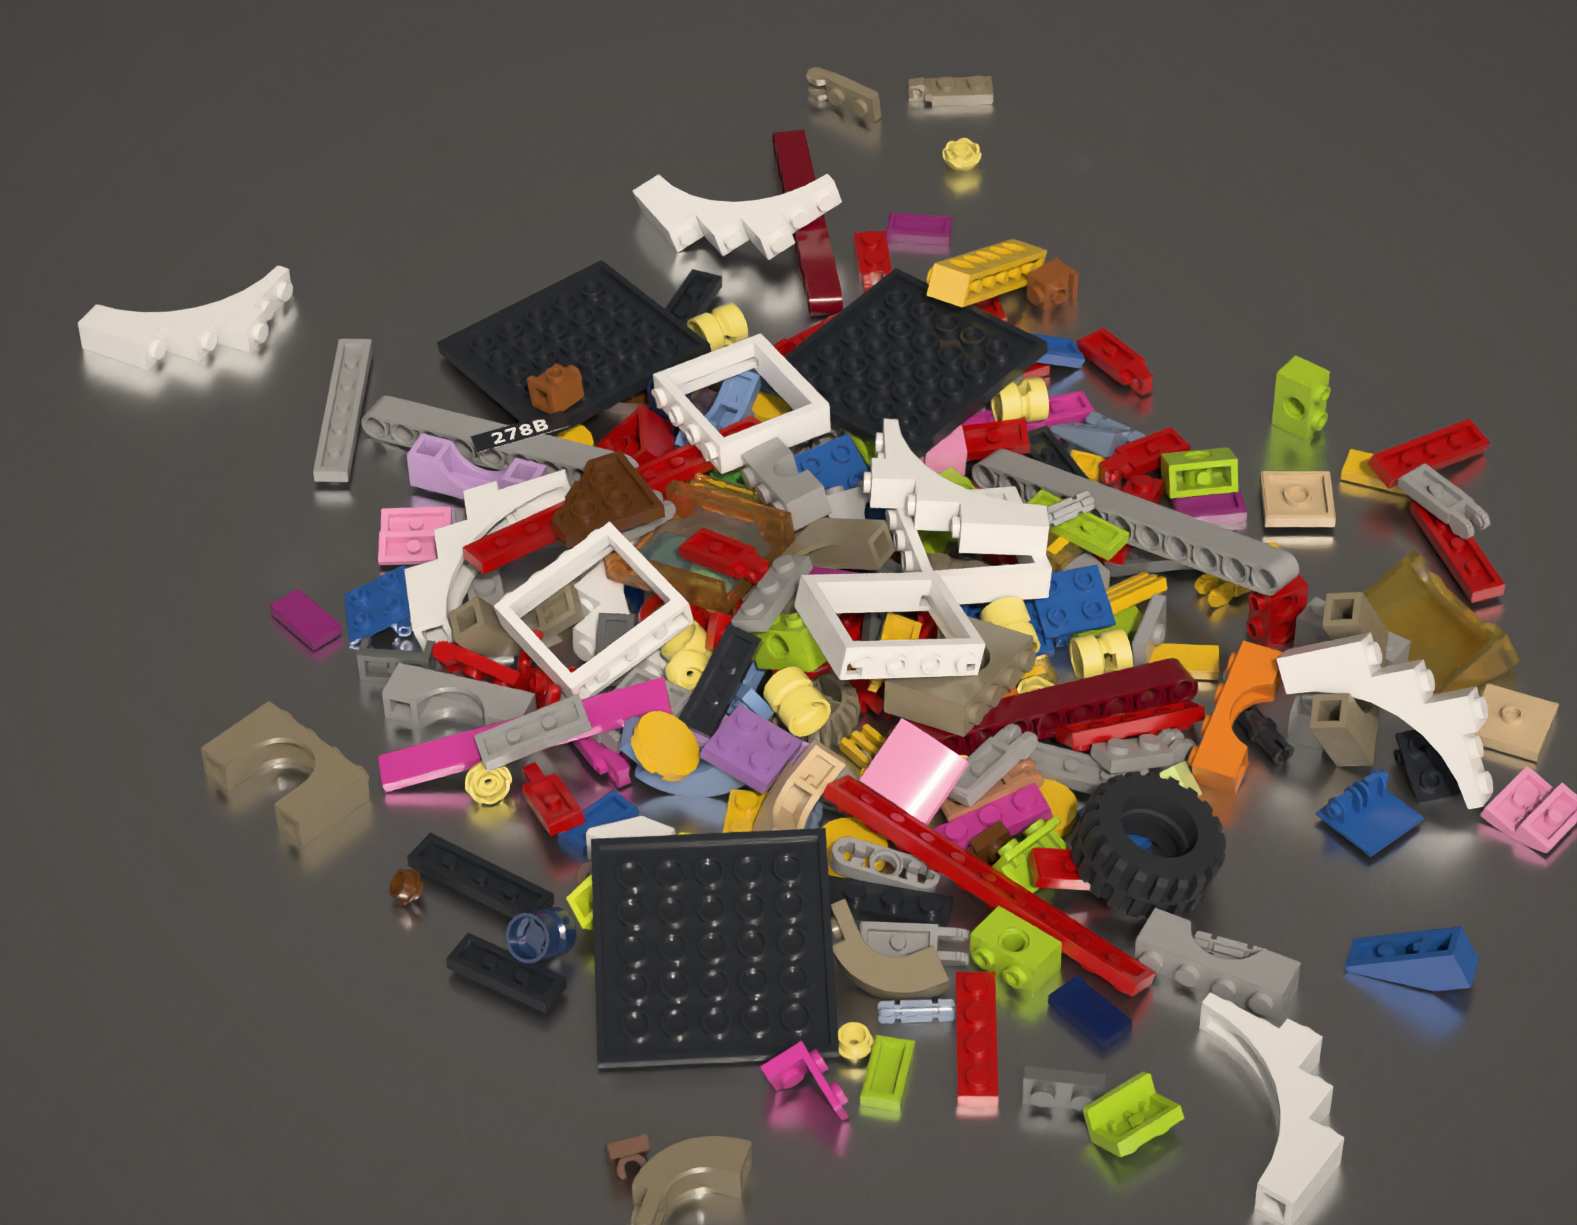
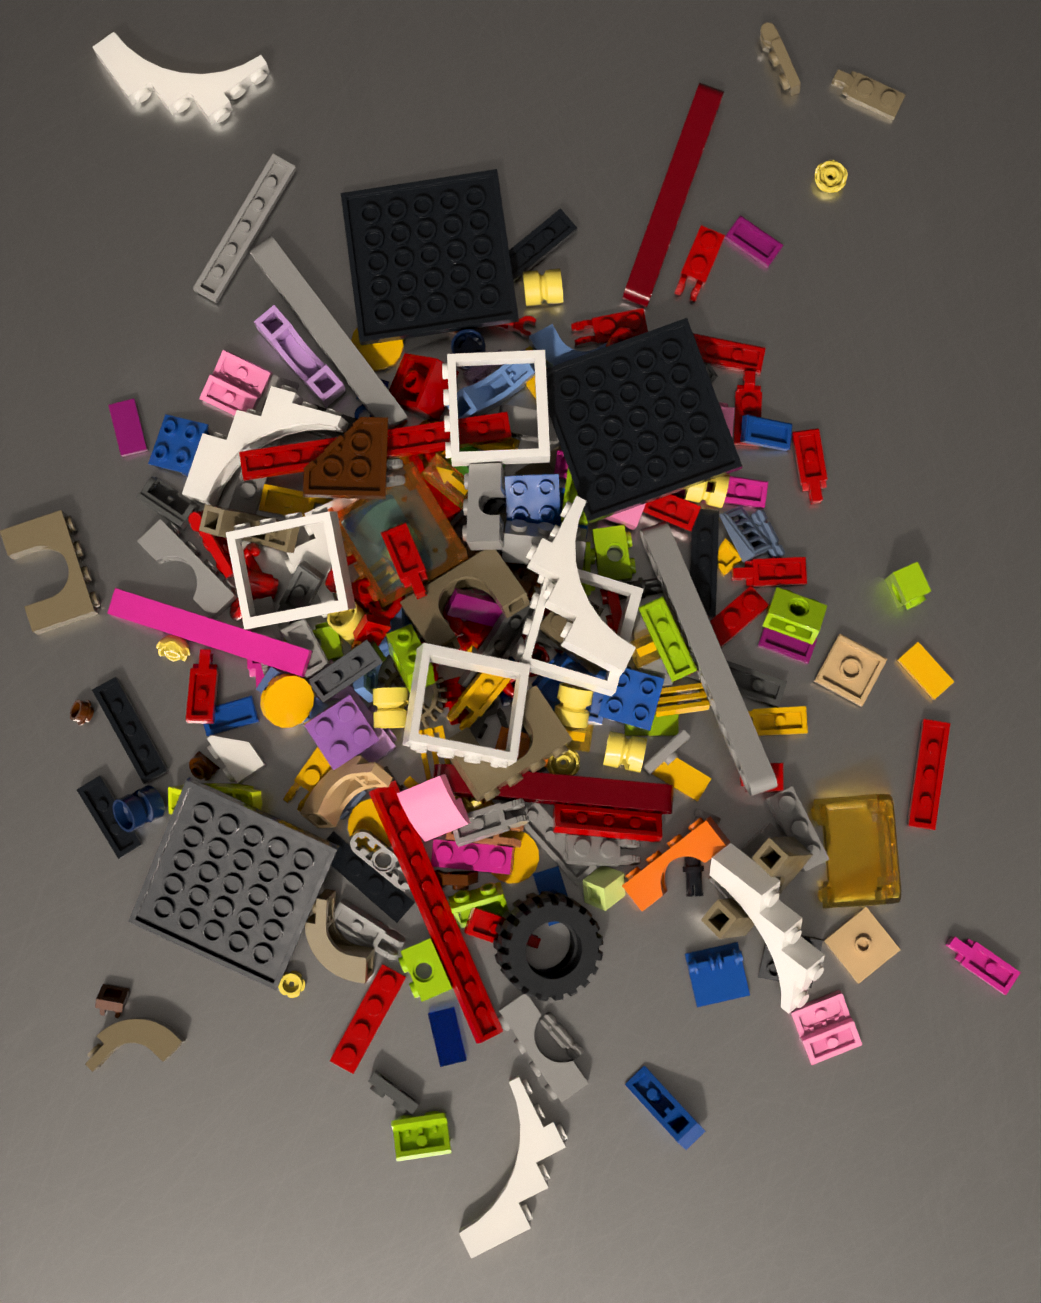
camera: 25 degrees right, 40 degrees up
black sticker [470,411,569,453] -> none
light grey plate [474,694,593,772] -> none
dark orange brick [527,363,584,414] -> none
white arch [632,174,842,260] -> none
light yellow plate [665,650,709,691] -> none
light grey plate [731,555,813,632] -> none
dark pink bracket [761,1041,849,1121] -> none
lime tile [860,1034,915,1112] -> none
axle [877,998,955,1024] -> none
yellow brick [926,239,1047,307] -> none
dark orange brick [1027,258,1079,311] -> none
light grey axle [1047,490,1095,529] -> none
red plate [1367,419,1491,489] -> none
light grey hinge [1398,463,1491,540] -> none

